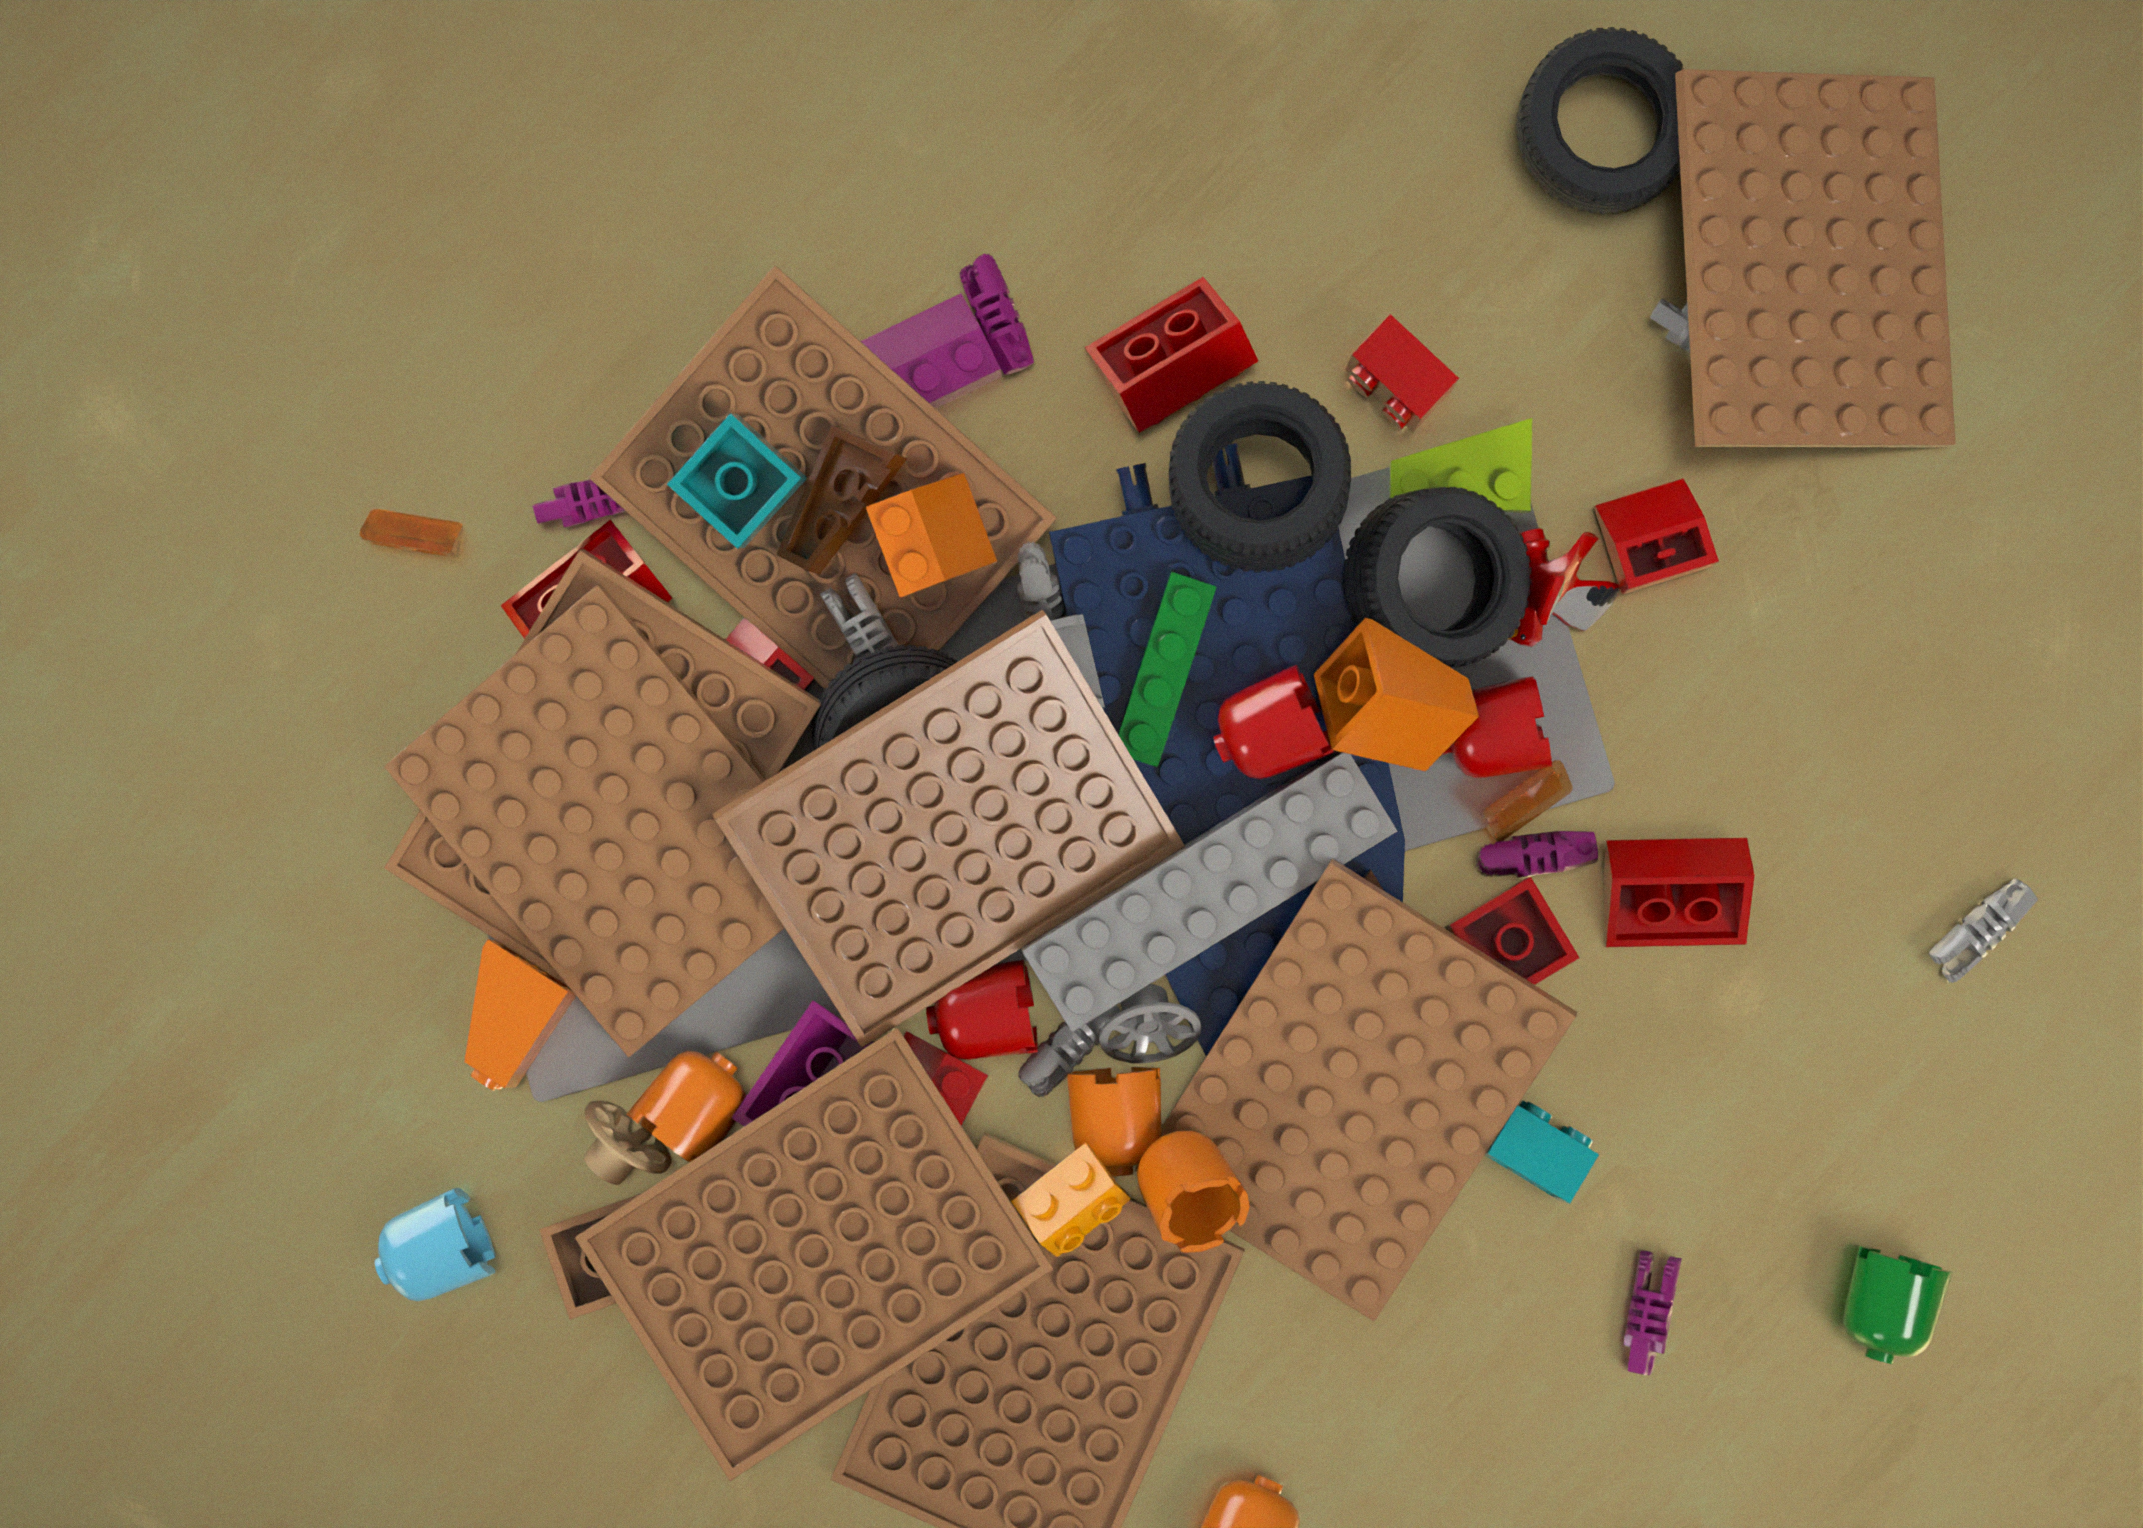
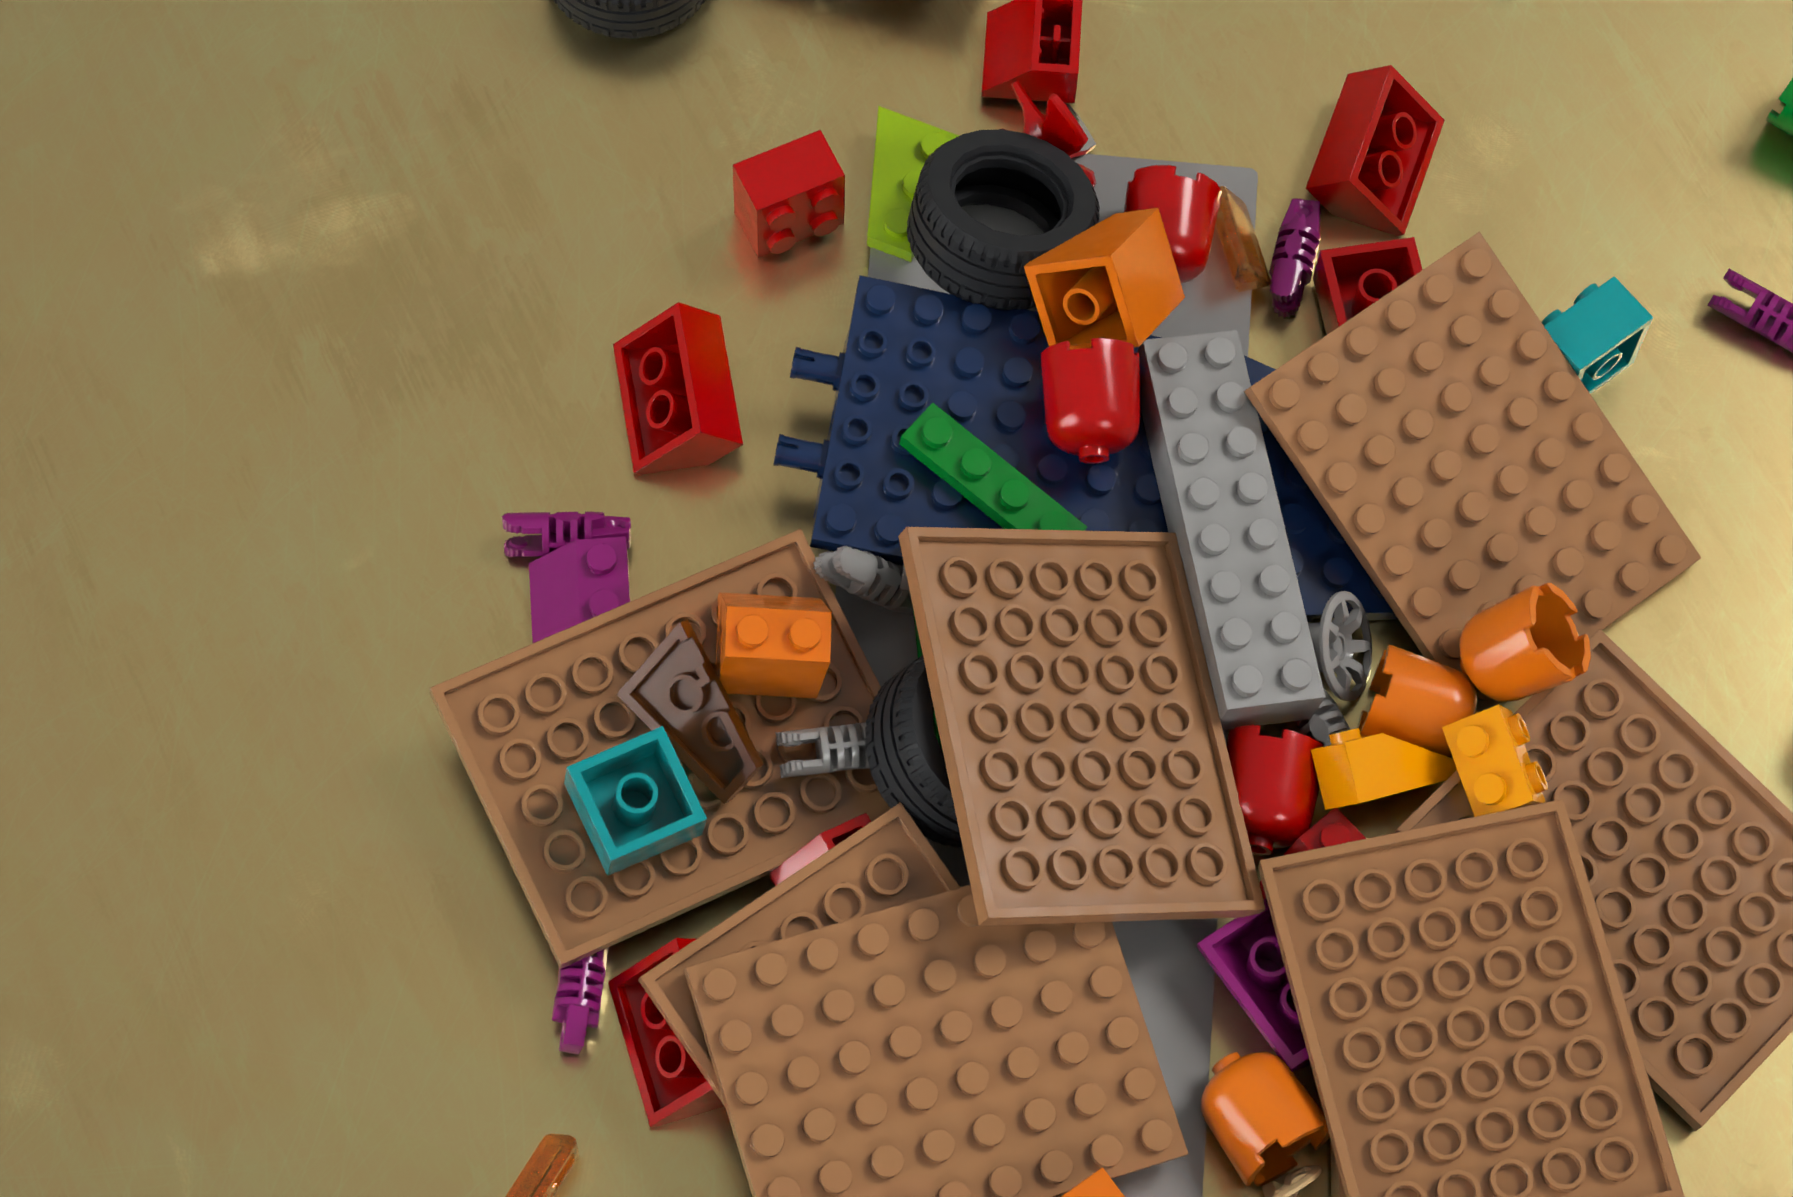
camera: 70 degrees left, 20 degrees down
black tyre [1169,381,1351,573] -> none
none -> light orange slope [1311,728,1457,810]

